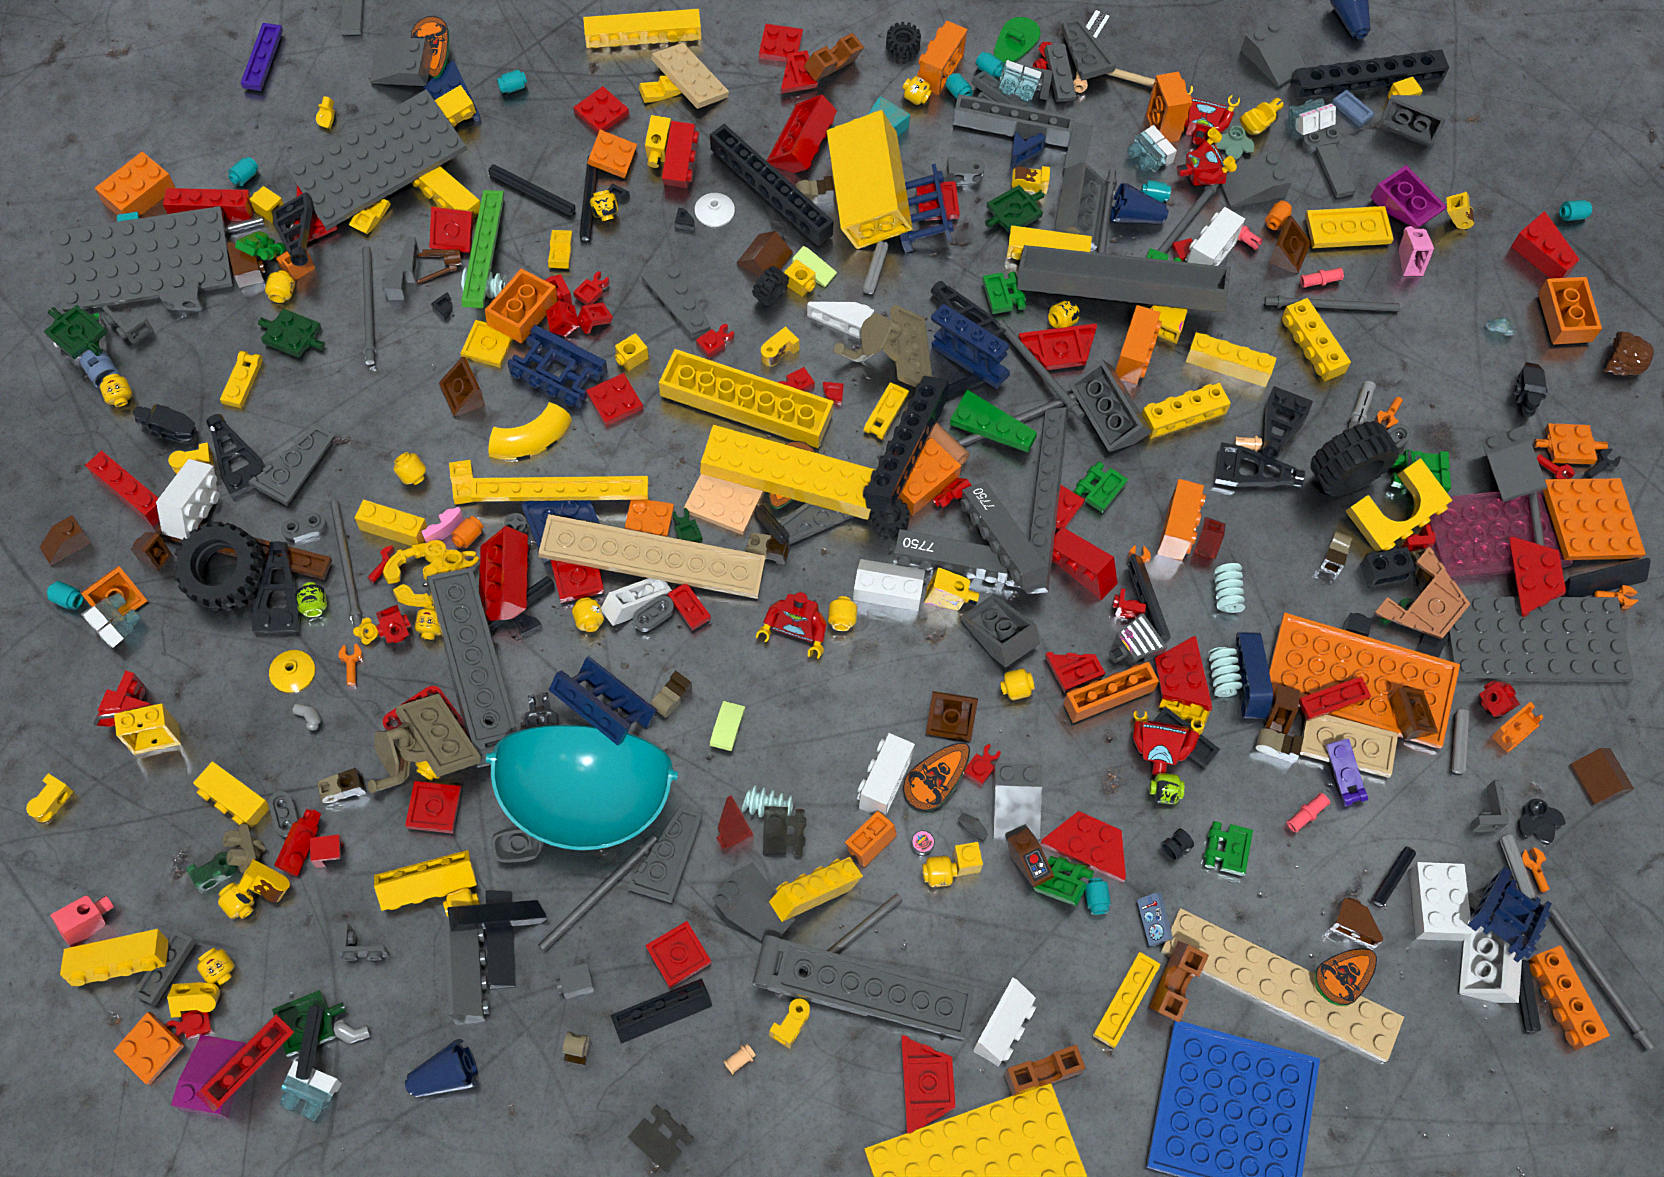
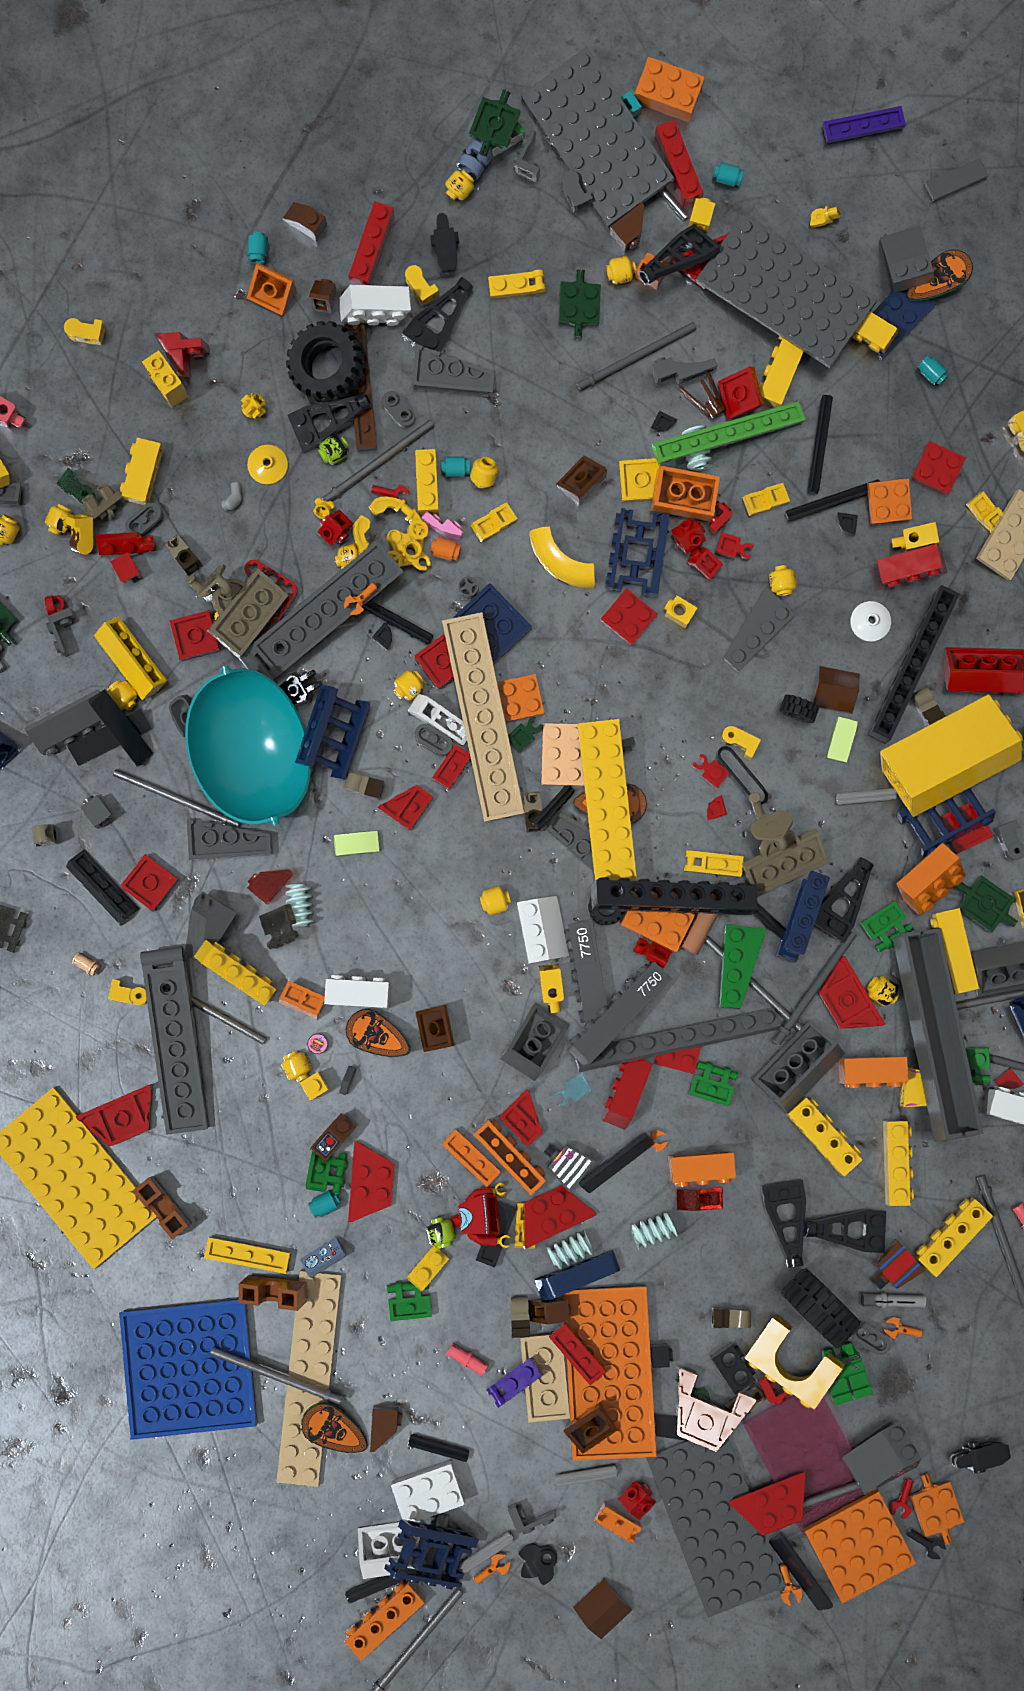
camera: 70 degrees right, 20 degrees up
hips [81,593,141,648] -> none
green plate [235,231,287,260] -> none
orange bar [338,644,363,686] -> none
yellow slope [349,199,391,234] -> none
yellow plate [471,476,648,502] -> none
red slope [479,526,529,621] -> none
yellow head [590,190,619,221] -> none
yellow brick [659,349,834,448] -> none
black tile [674,207,695,231] -> none
red plate [696,324,735,358] -> none
red torso [756,592,827,659] -> none
yellow brick [784,259,816,297] -> none
white slope [807,302,874,340] -> none
red plate [963,744,1001,787] -> none
white slope [973,978,1036,1067] -> none
slope [992,763,1042,840] -> none
yellow head [1000,668,1035,700] -> none
red bracket [1112,588,1146,620] -> none
black wheel [1161,828,1195,861] -> none
light nougat pin [1234,436,1262,452] -> none
none -> red tile [44,595,65,615]
none -> flat silver bar [210,1347,342,1405]
none -> yellow gear [241,393,266,419]
none -> orange bar [344,583,377,615]
none -> red wing [377,785,433,830]
none -> yellow plate [406,1246,449,1292]
none -> teal brick [441,456,470,477]
none -> orange plate [442,1129,501,1187]
none -> clear light blue plate [553,1074,592,1107]
none -> black piece [718,746,768,804]
none -> yellow head [769,565,797,596]
none -> torso [872,1239,925,1290]
none -> orange brick [896,843,966,916]

